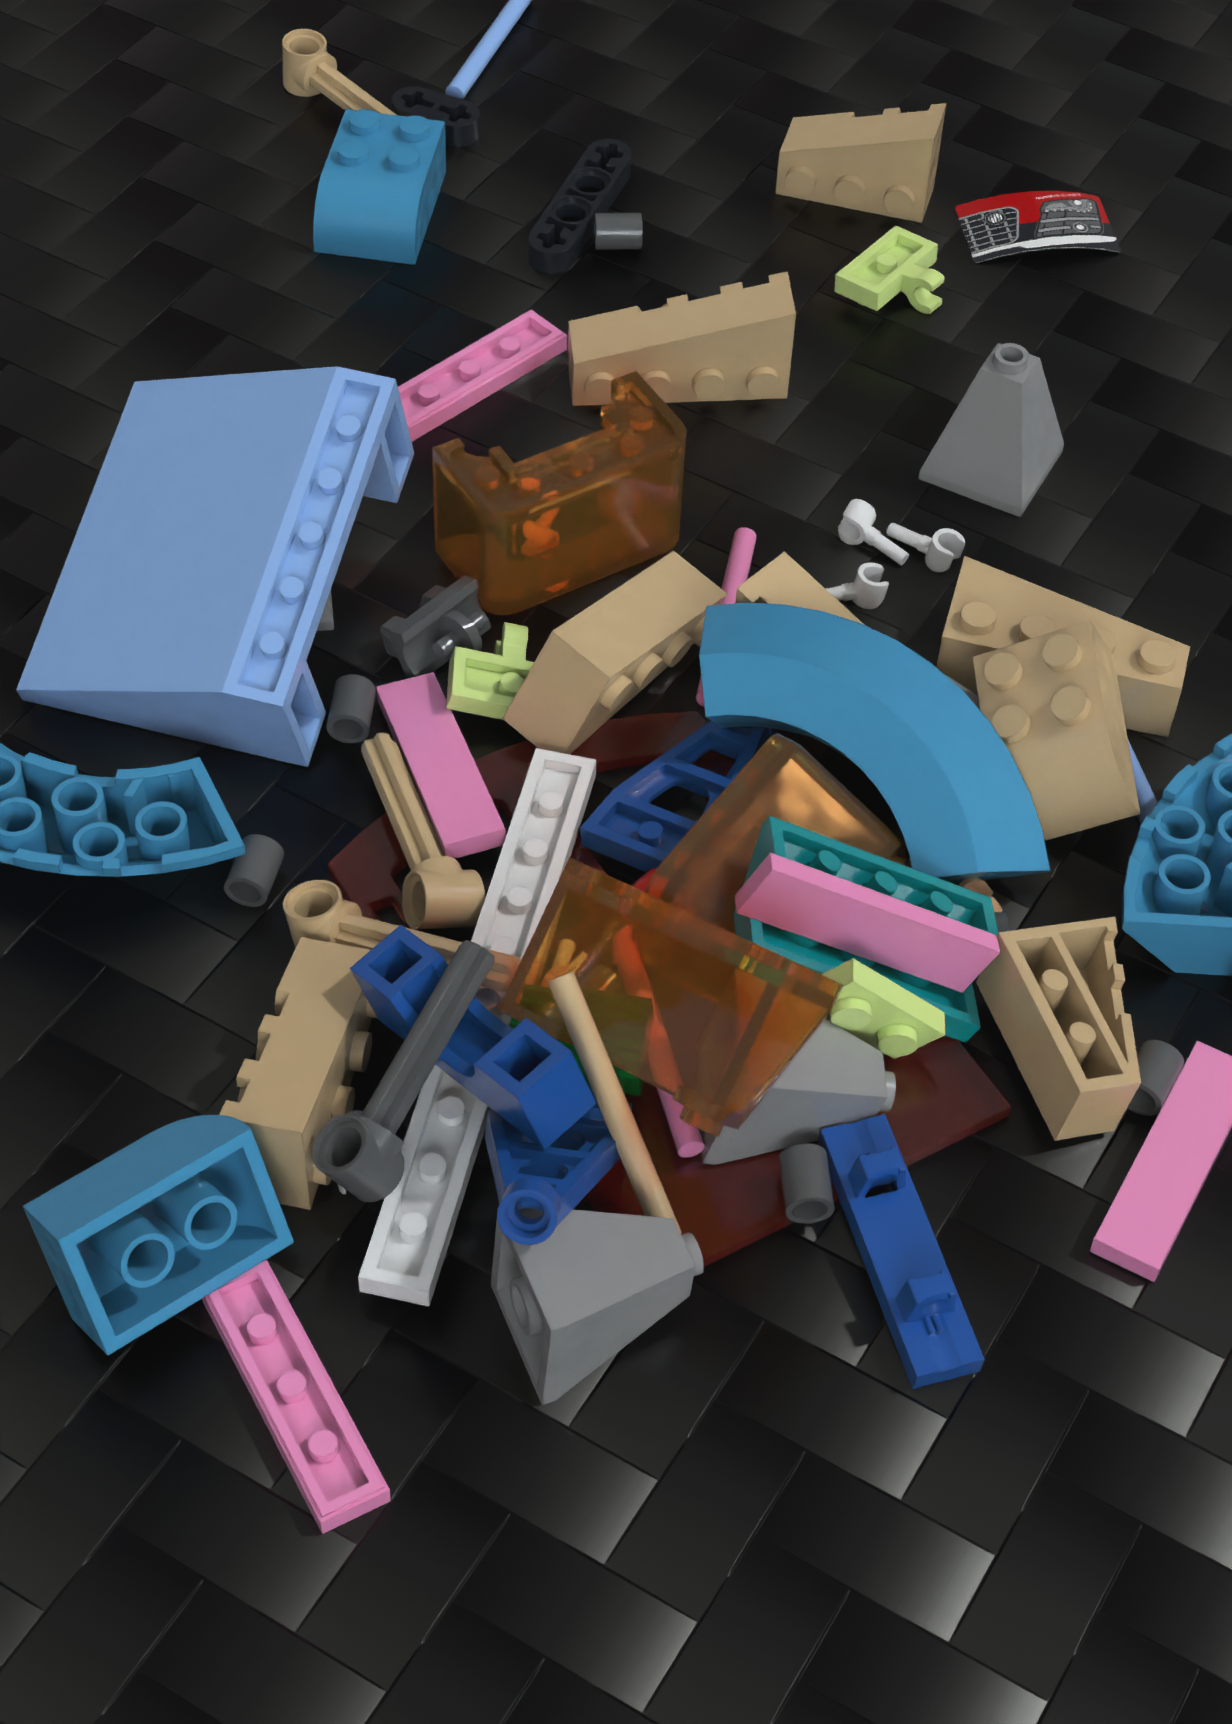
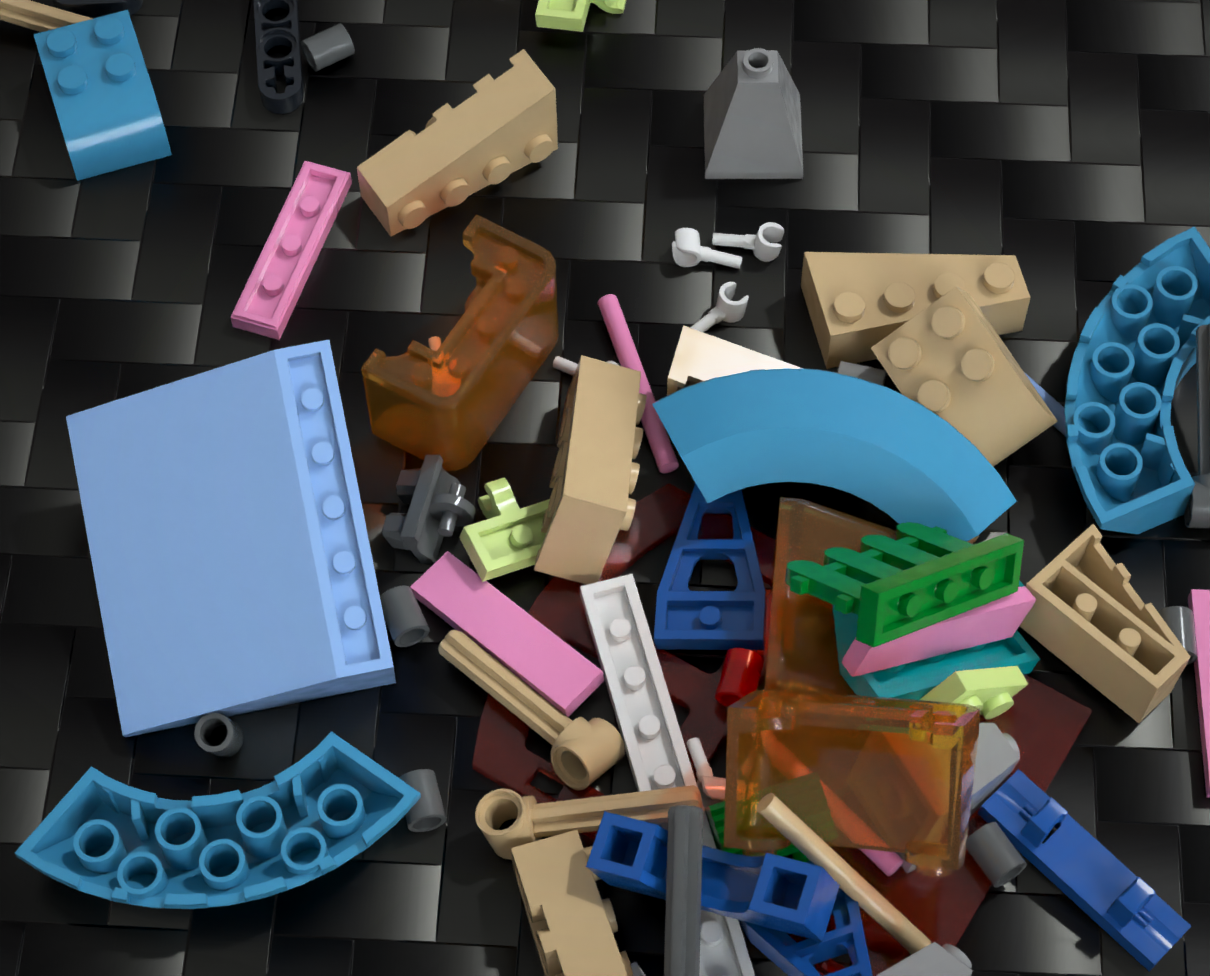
camera: 25 degrees left, 10 degrees up
none -> dark grey hinge [194,713,244,758]
none -> green fence [785,522,1024,648]

